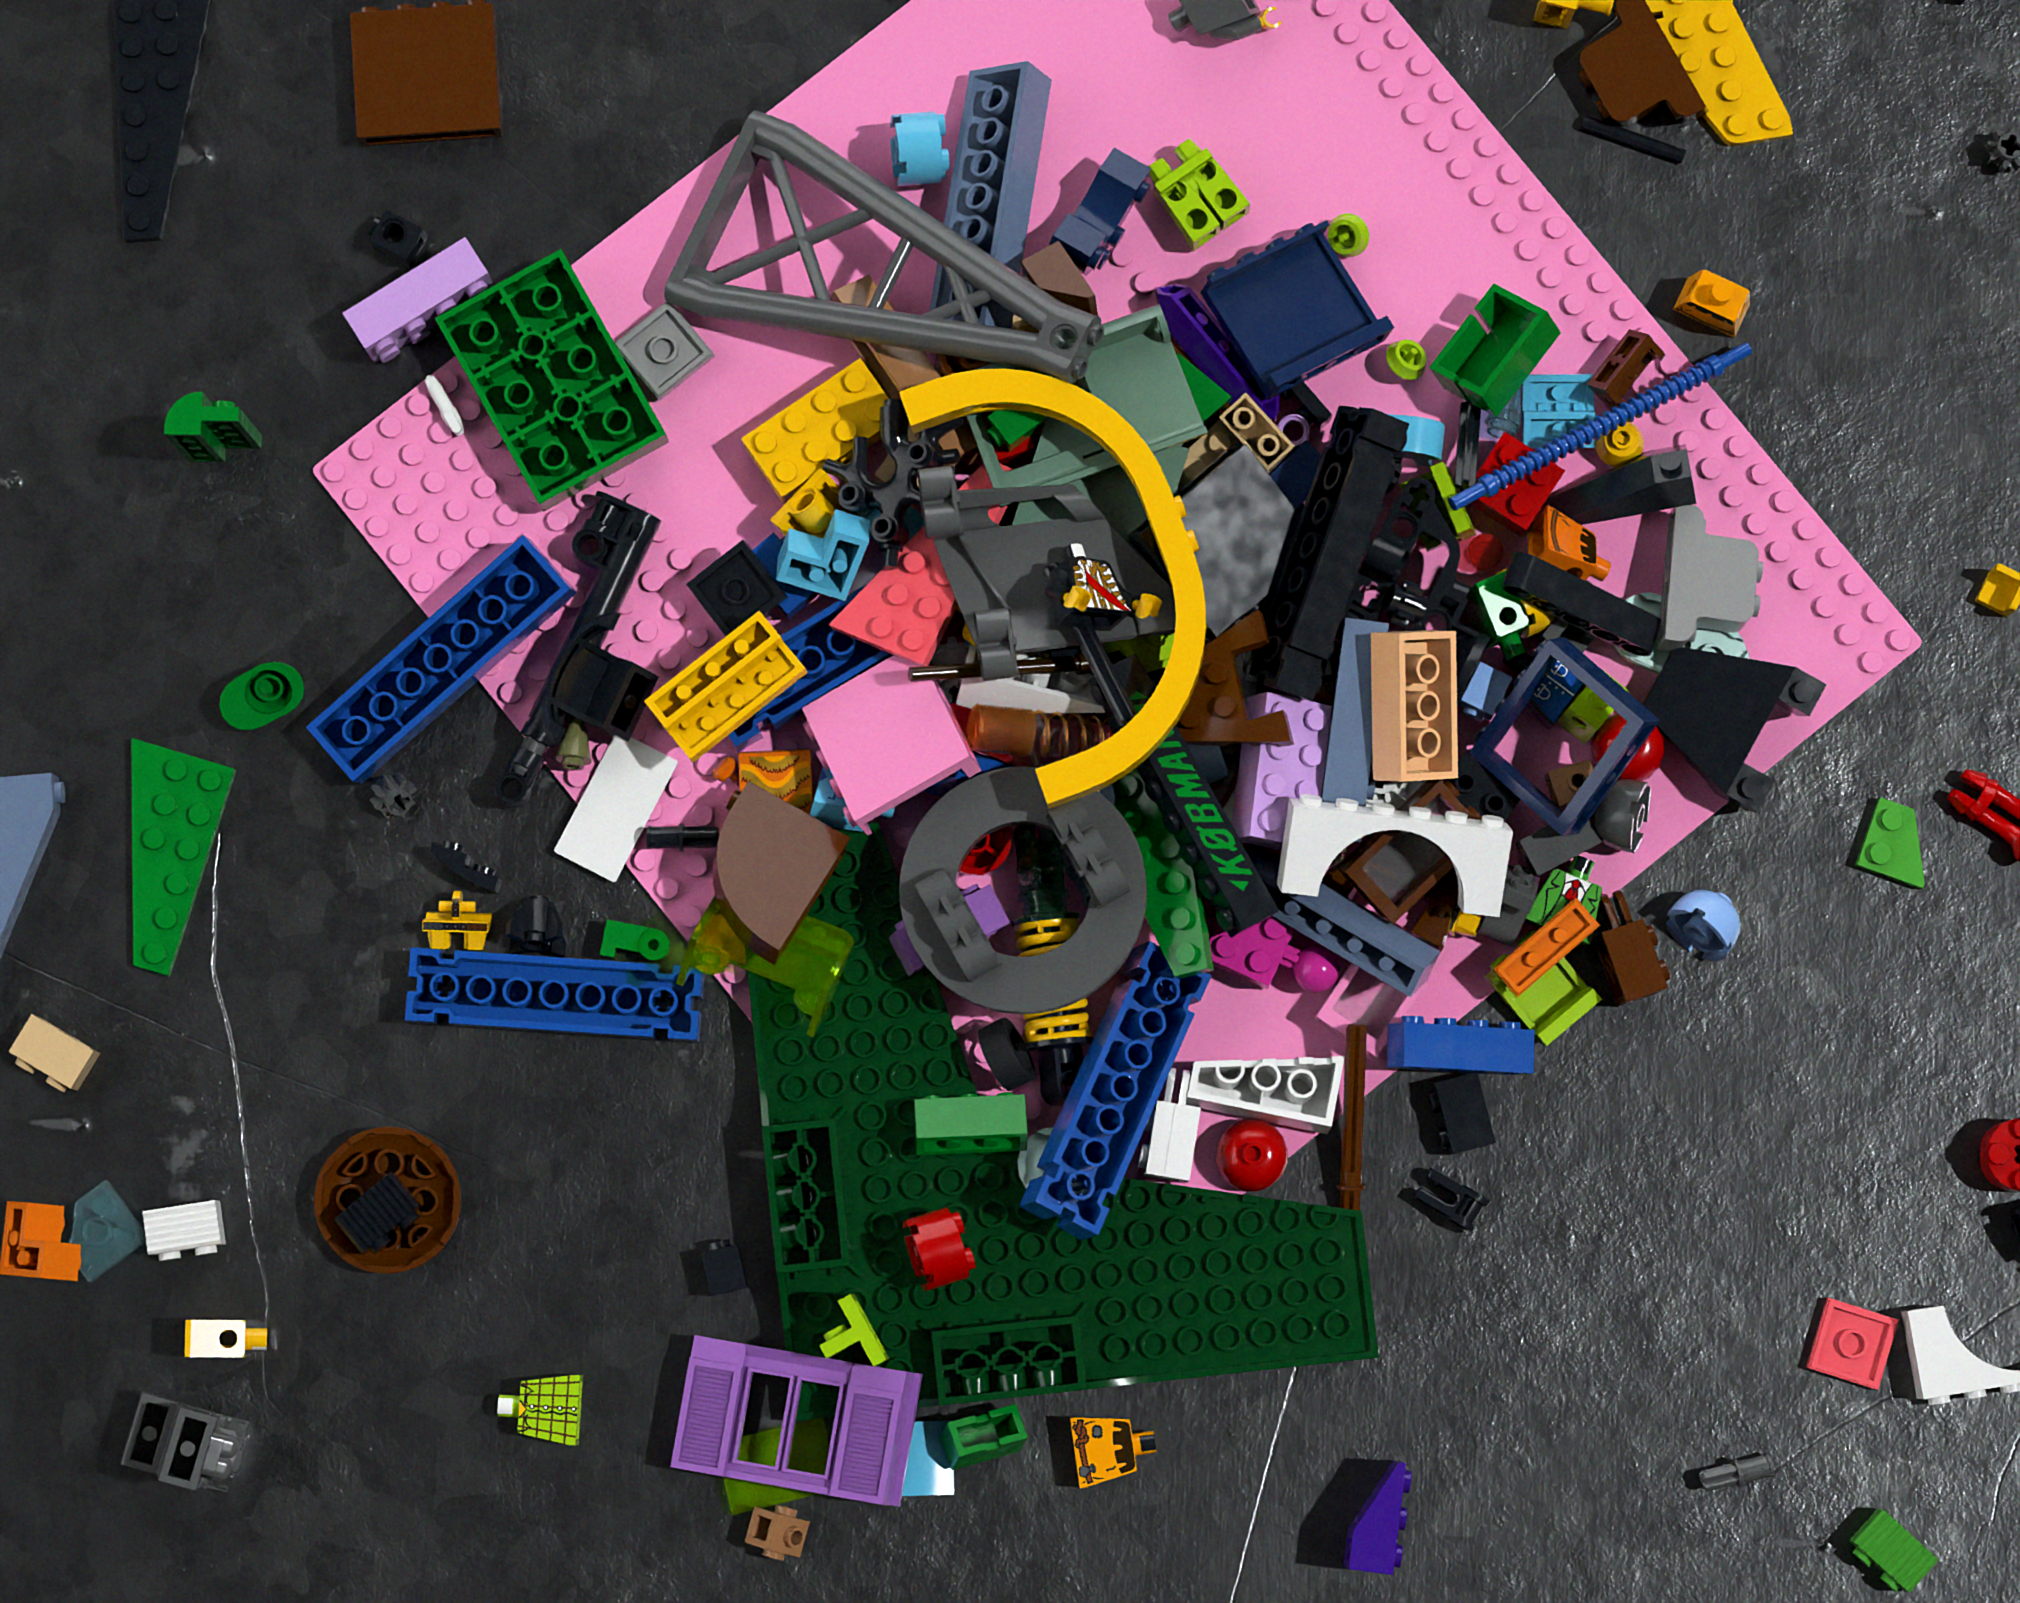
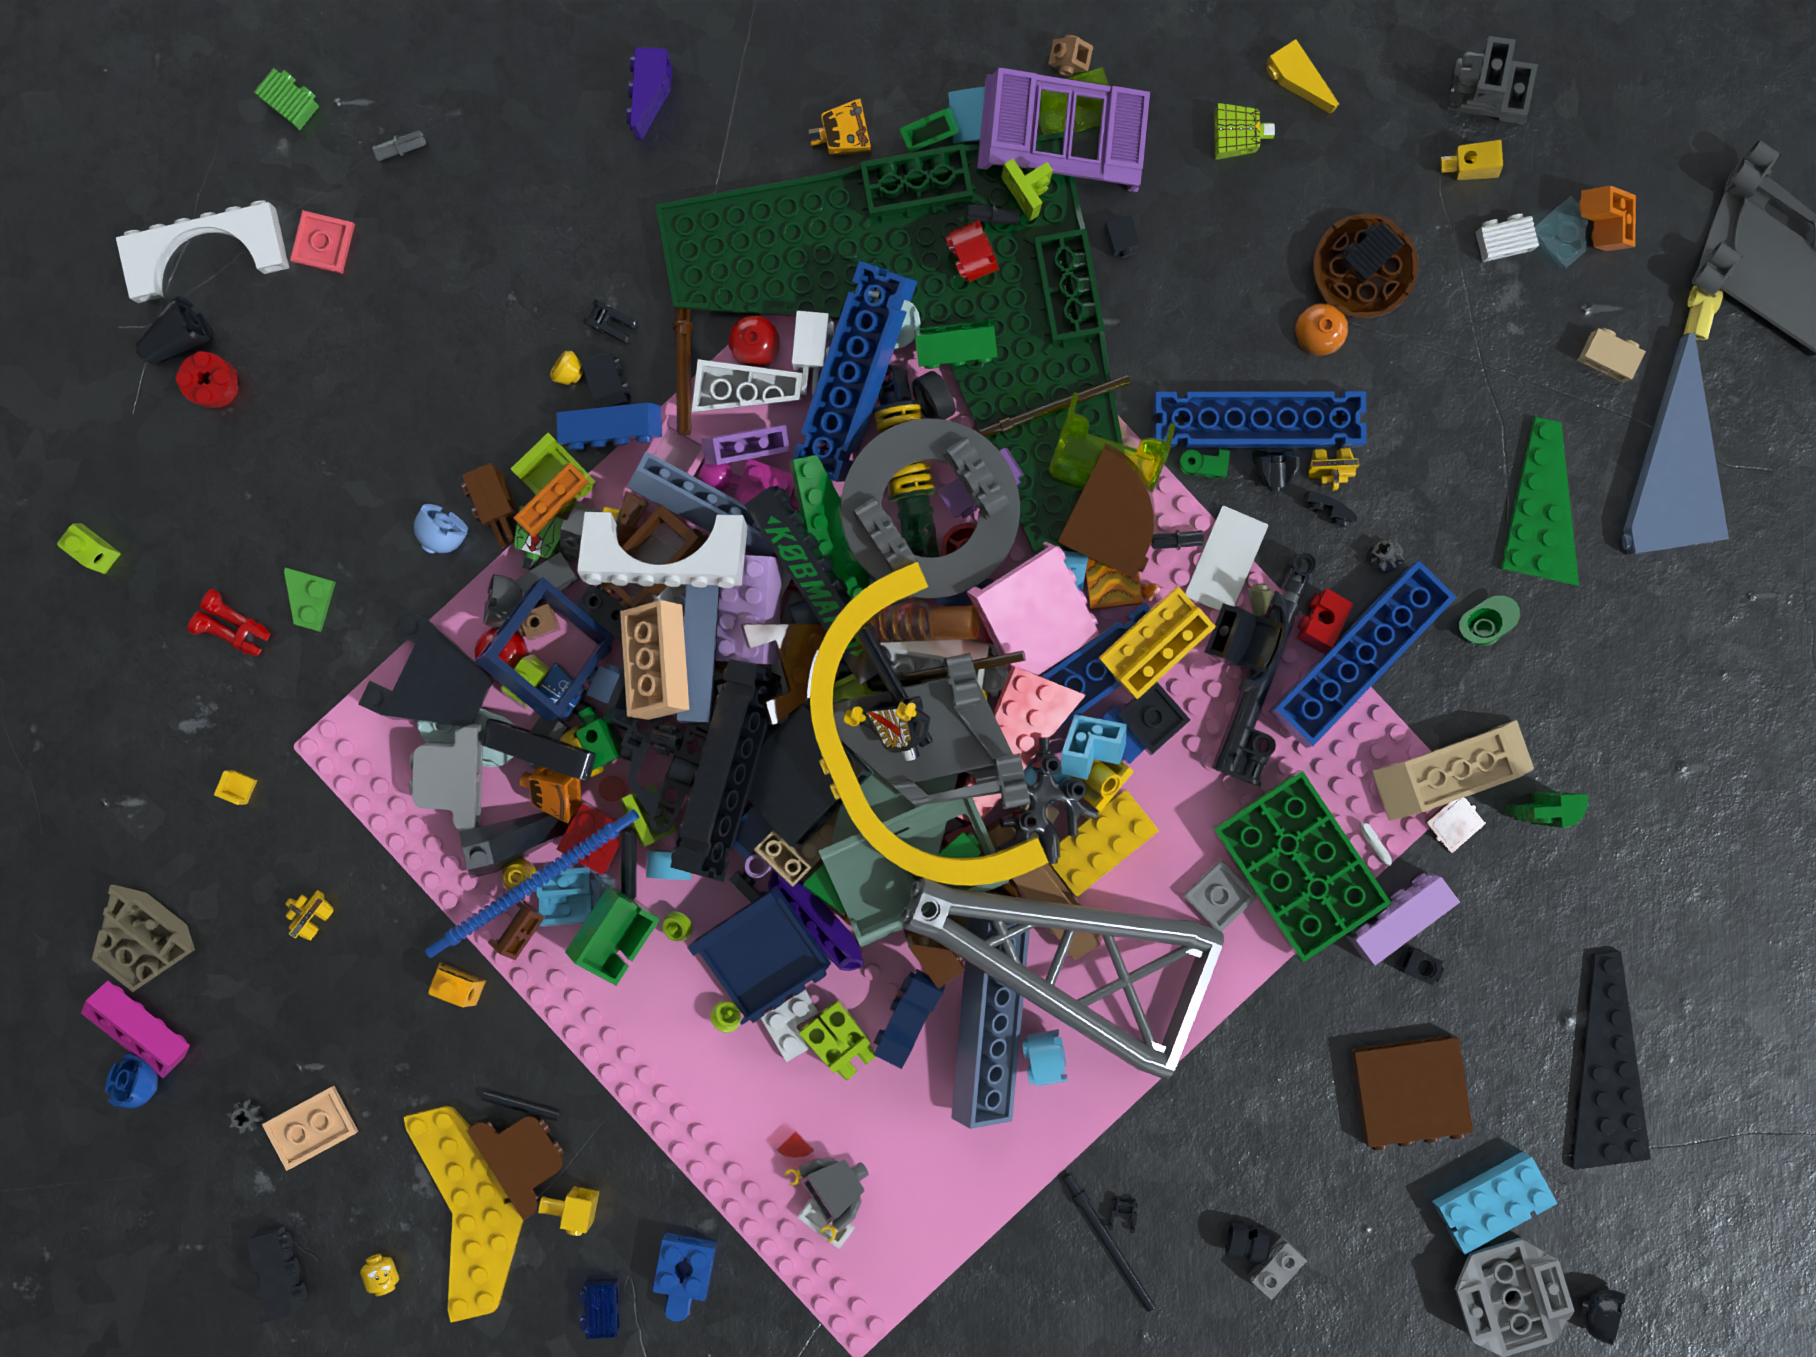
camera: 175 degrees right, 5 degrees up
none -> light nougat plate [262,1086,359,1171]
none -> yellow hips [285,890,334,940]
none -> yellow cone [550,351,583,385]
none -> medium lavender brick [701,425,790,465]
none -> white plate [761,989,819,1062]
none -> clear red tile [777,1131,814,1158]
none -> black axle [967,204,1020,226]
none -> dark brown bar [979,374,1131,438]
none -> yellow slope [1266,39,1339,114]
none -> orange cylinder [1295,303,1348,356]
none -> red brick [1296,589,1354,653]
none -> tan slope [1371,720,1534,821]
none -> piece [1425,797,1486,854]

